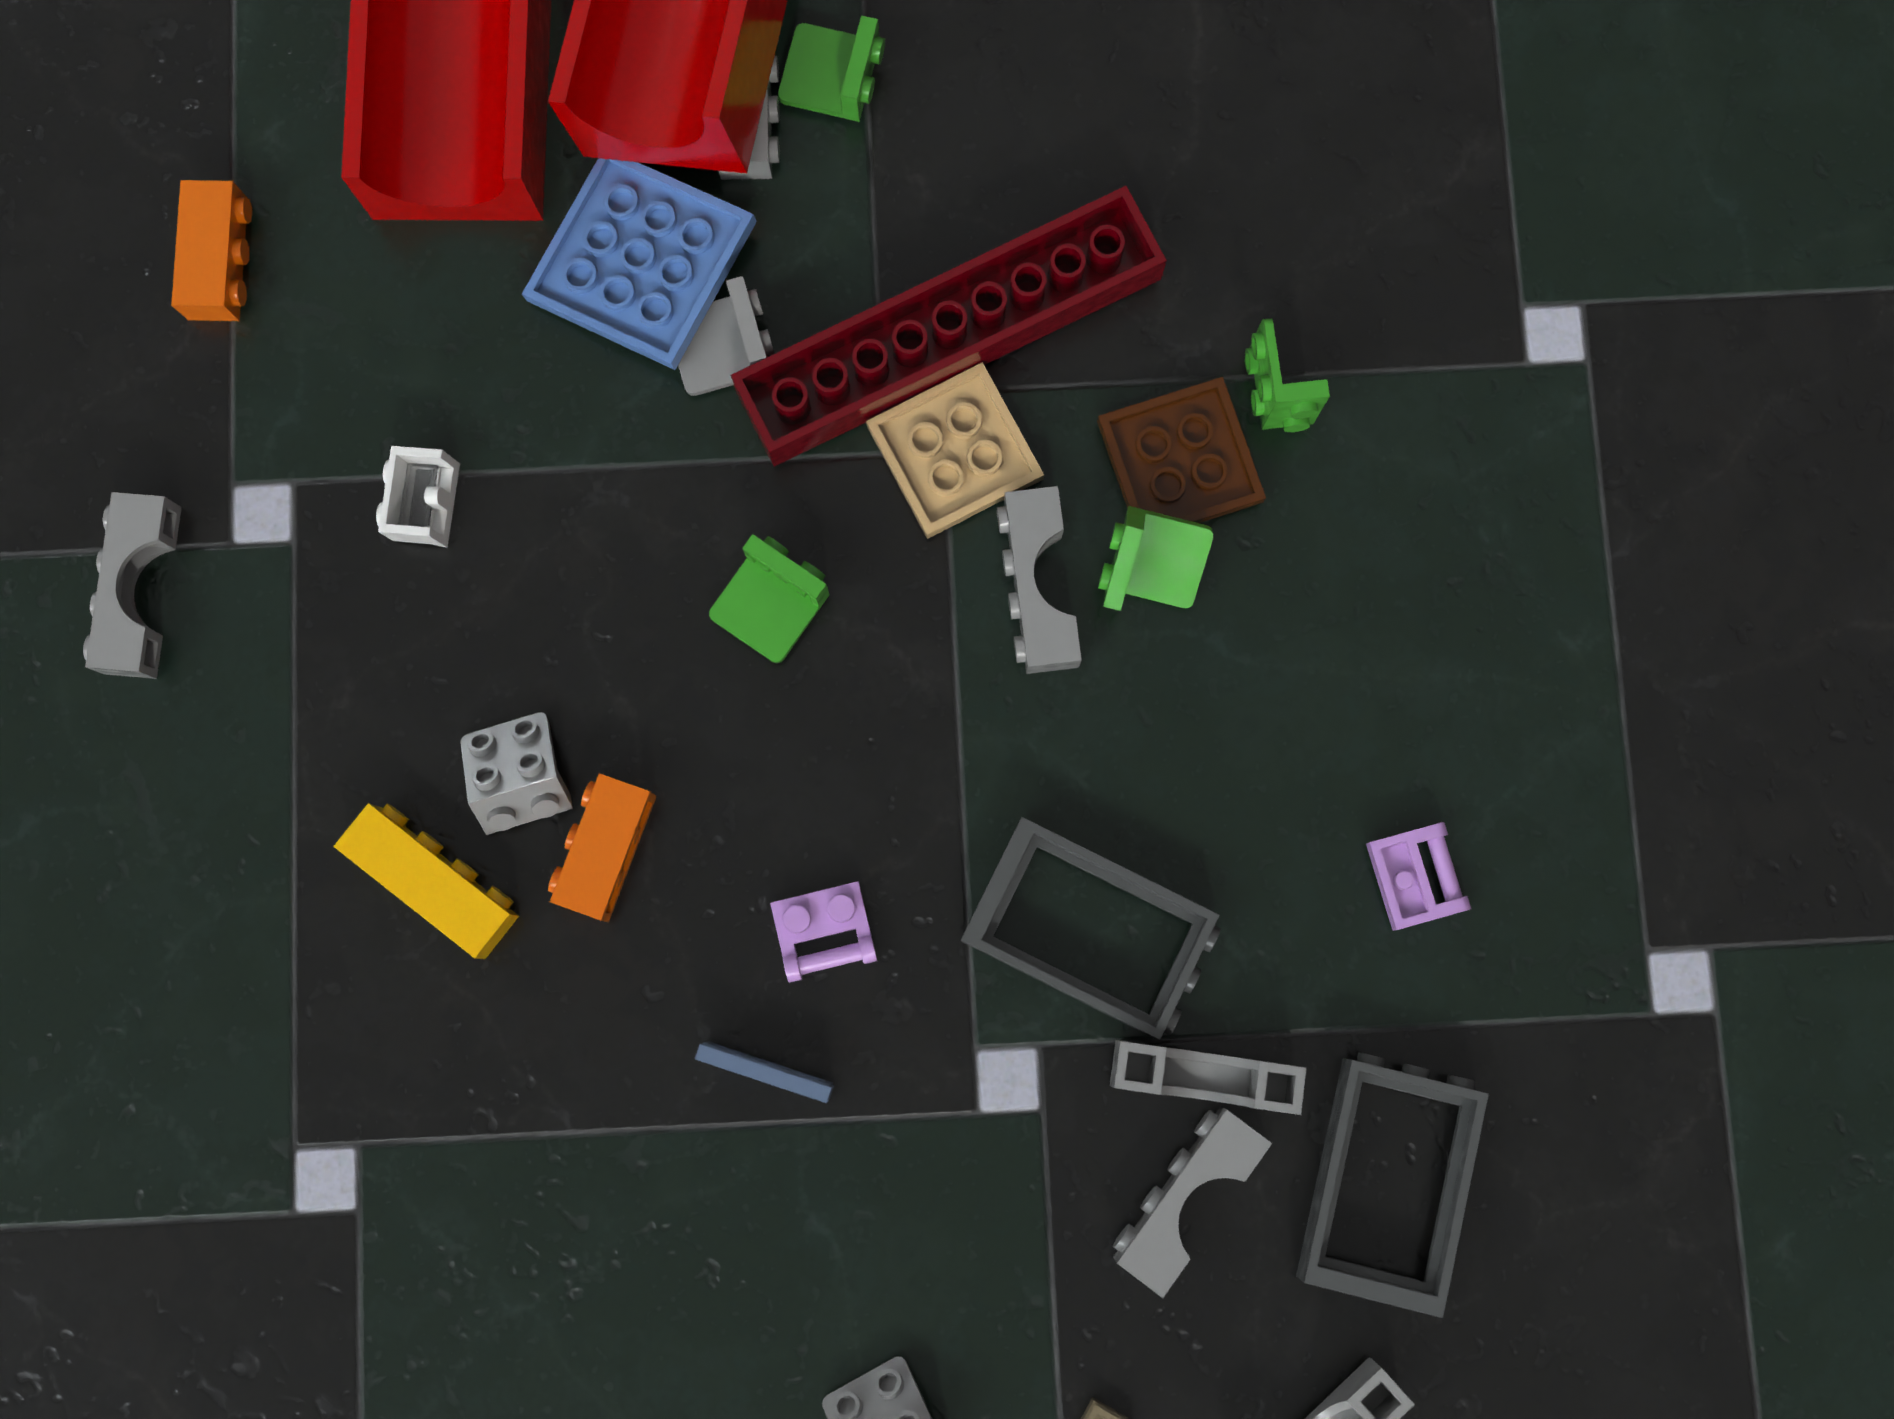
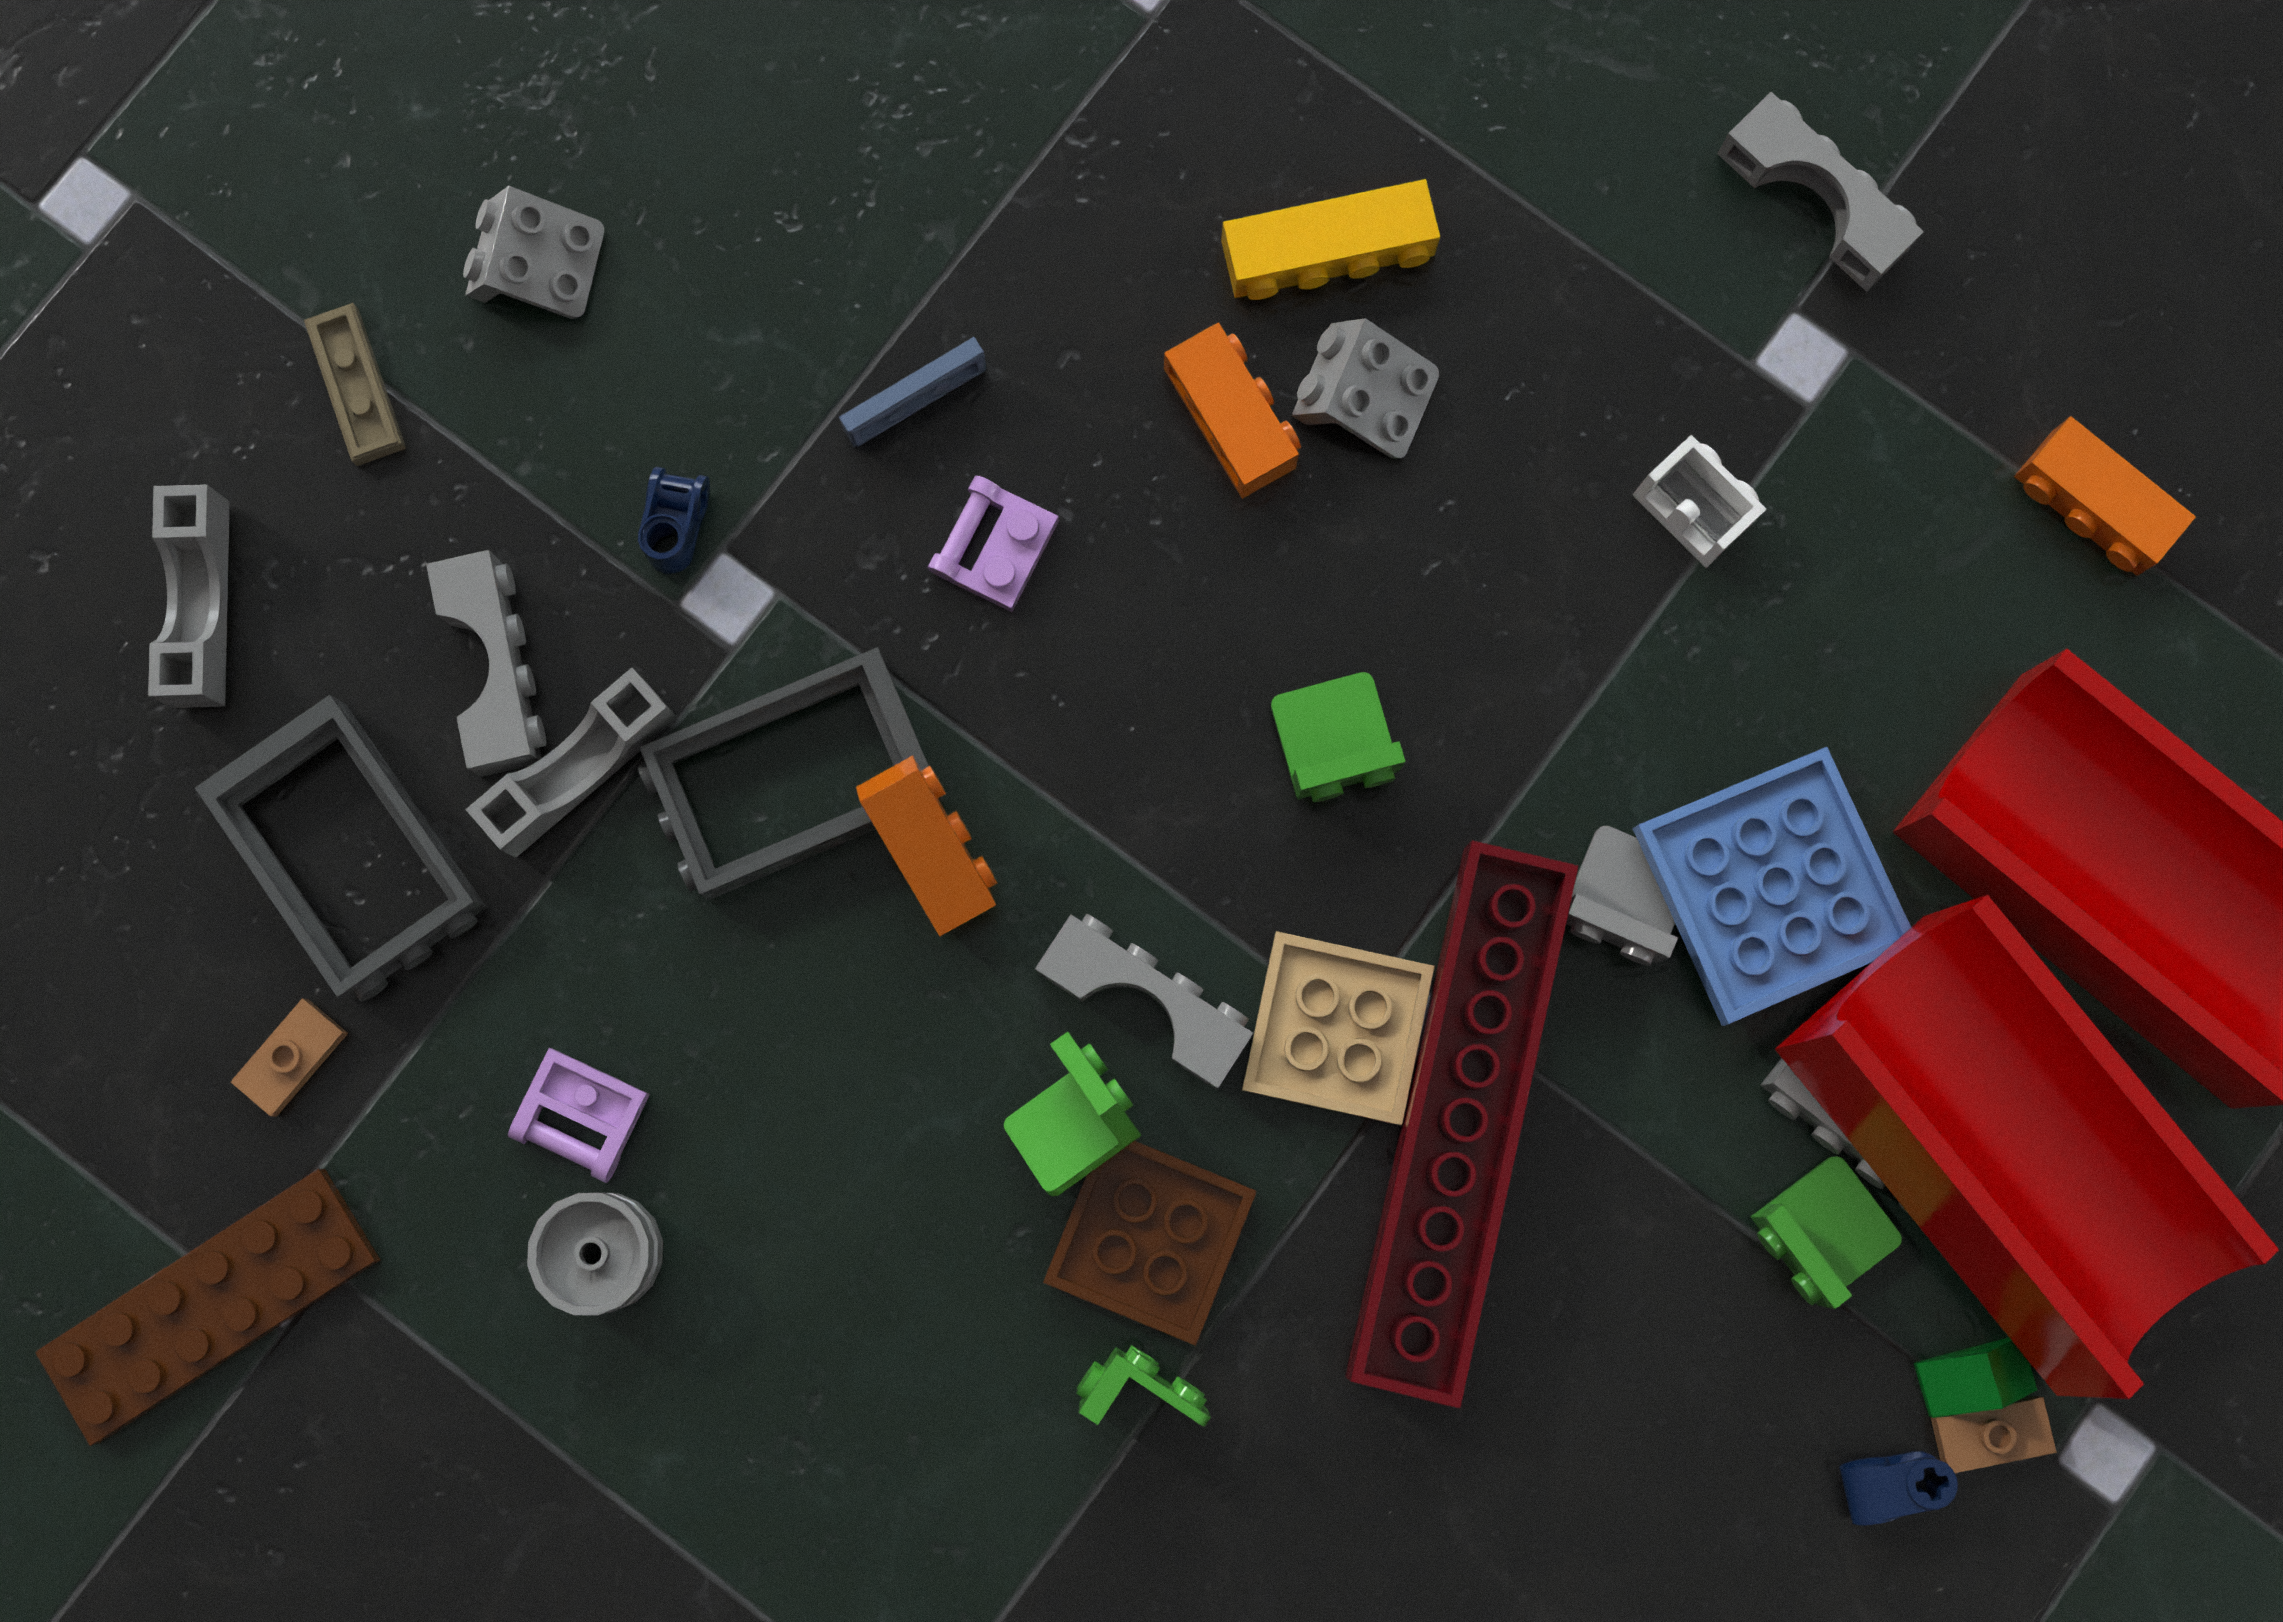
camera: 130 degrees right, 0 degrees up
none -> reddish brown plate [35,1169,380,1446]
none -> medium nougat plate [231,998,348,1117]
none -> light grey wheel [527,1193,663,1315]
none -> dark blue piece [638,466,710,574]
none -> orange brick [856,755,998,937]

